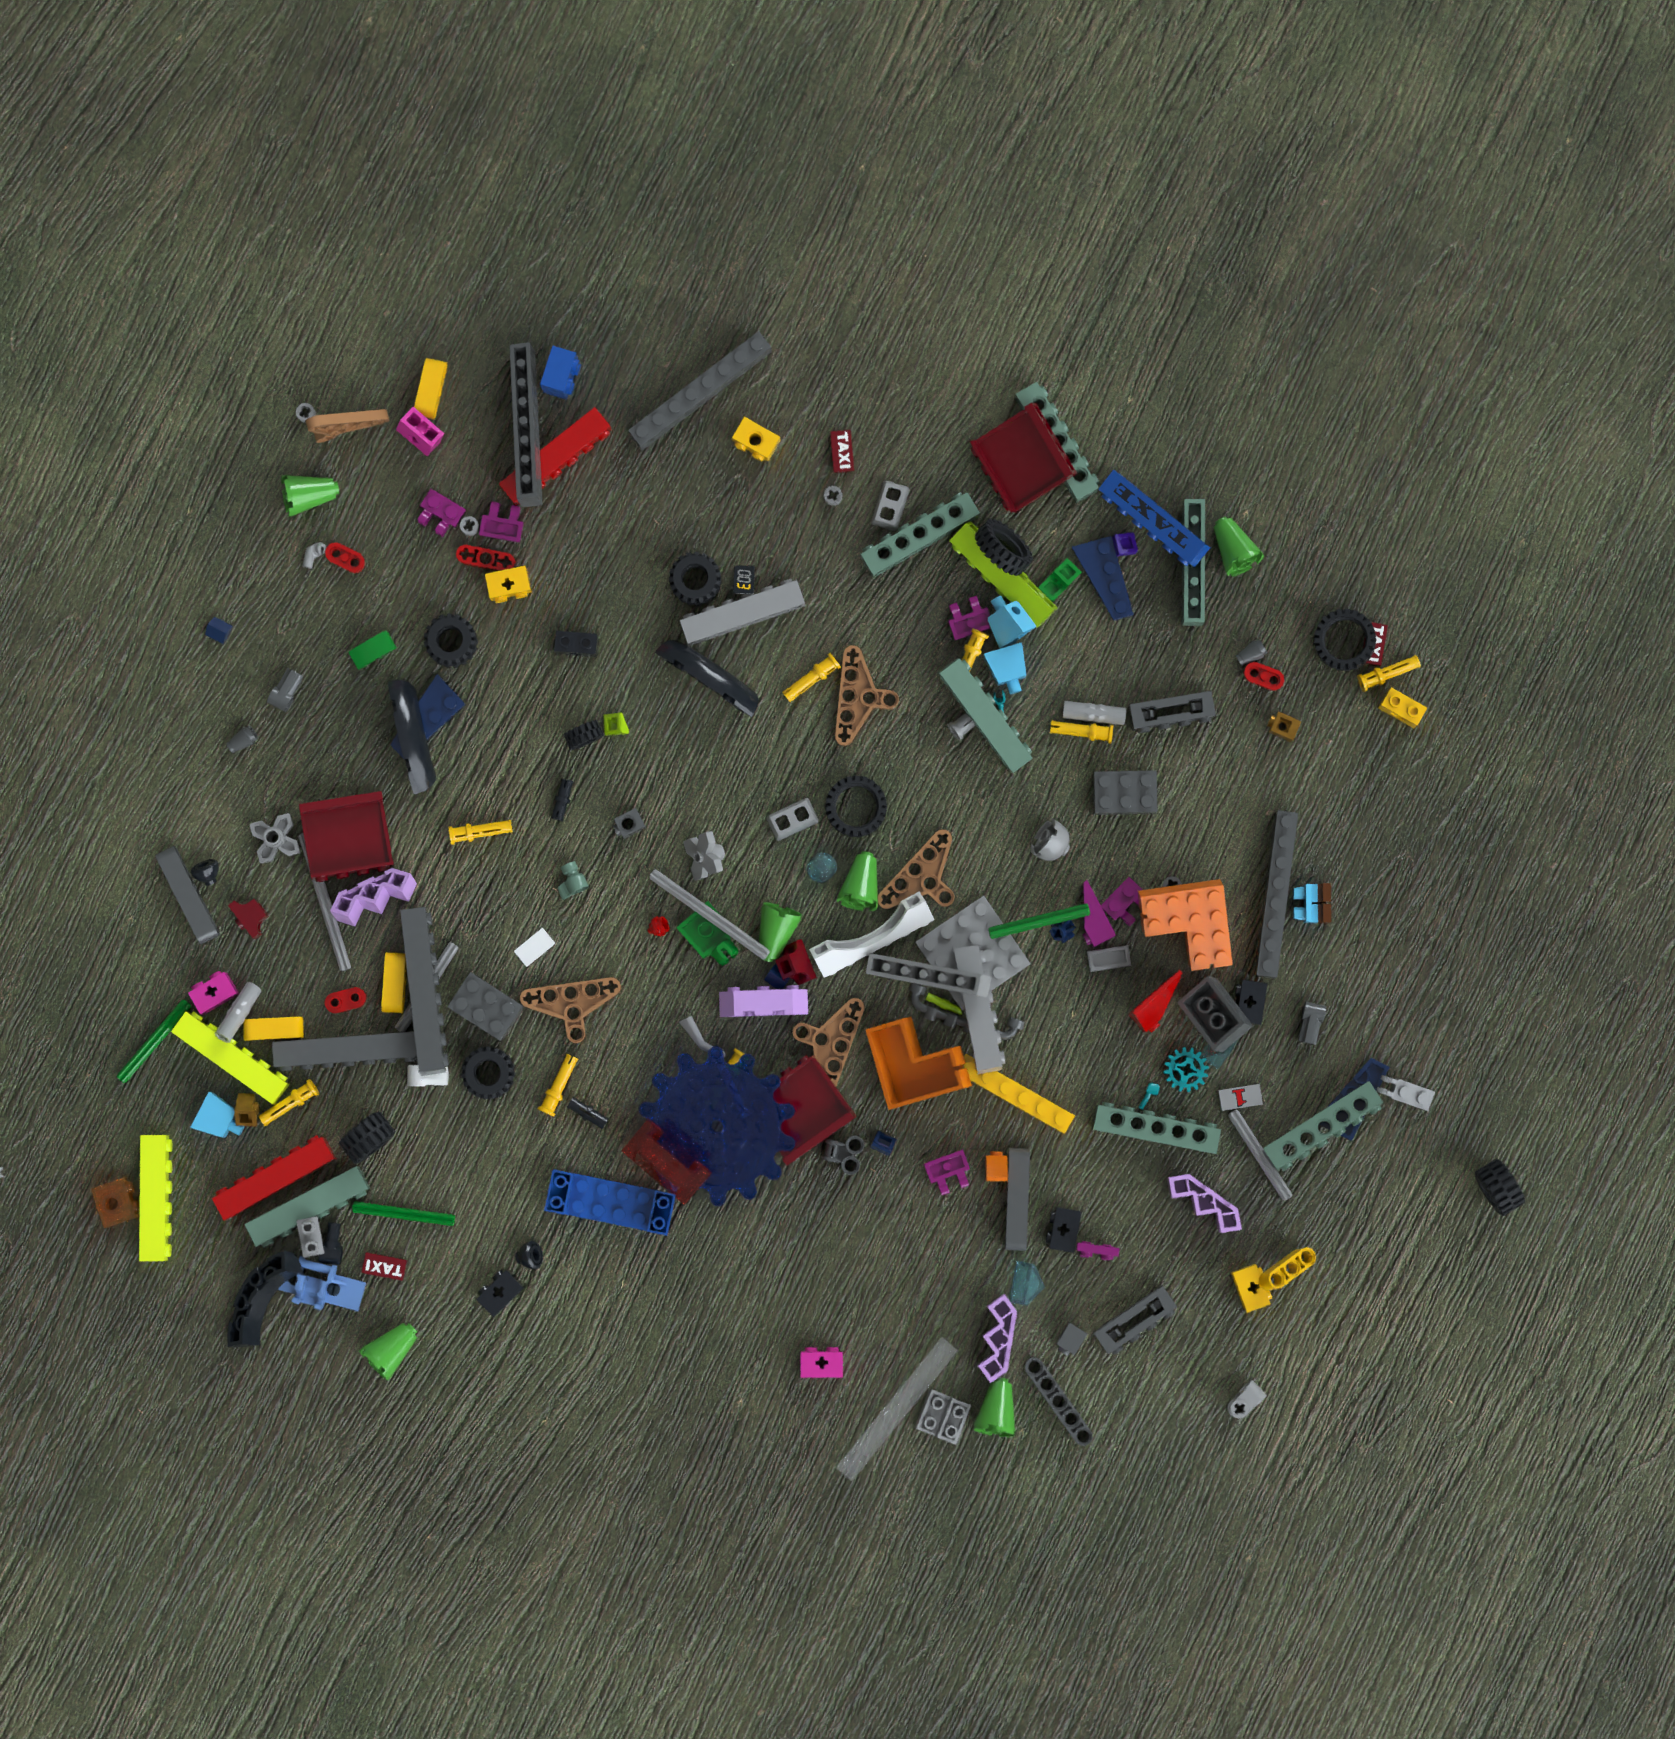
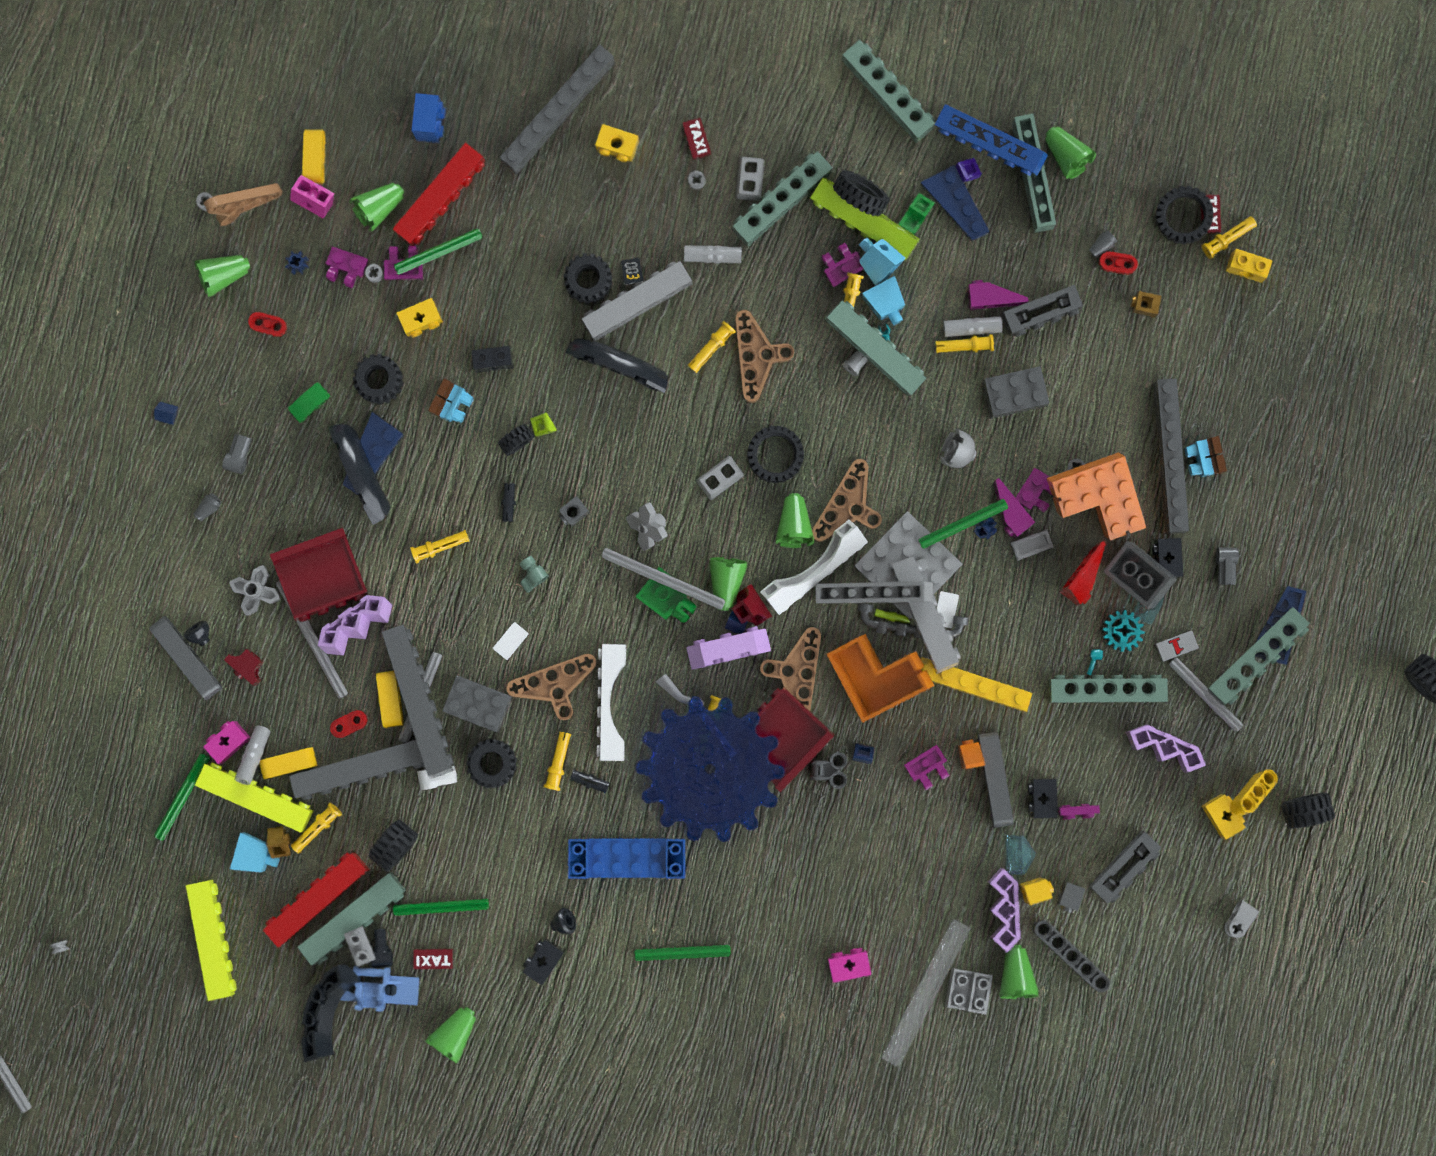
camera: 10 degrees left, 0 degrees up
clear orange brick [91,1178,140,1228] -> none
light grey arm [302,542,327,569] -> none
red beam [456,545,516,571] -> none
dark grey brick [510,342,543,507] -> none
clear red windscreen [622,1119,712,1205] -> none
red plate [647,916,670,937] -> none
clear light blue head [806,852,837,883] -> none
dark red panel [970,403,1077,513] -> none
light grey hinge [1376,1075,1435,1111] -> none
none -> dark blue gear [285,251,309,275]
none -> bright green cone [349,183,404,231]
none -> green axle [394,229,482,274]
none -> medium azure hips [428,378,474,423]
none -> white arch [597,644,626,761]
none -> green axle [634,945,731,961]
none -> light grey axle [684,245,742,263]
none -> white sticker [937,591,959,628]
none -> magenta slope [967,280,1028,310]
none -> yellow brick [1019,877,1054,905]
none -> black tyre [1281,793,1336,829]

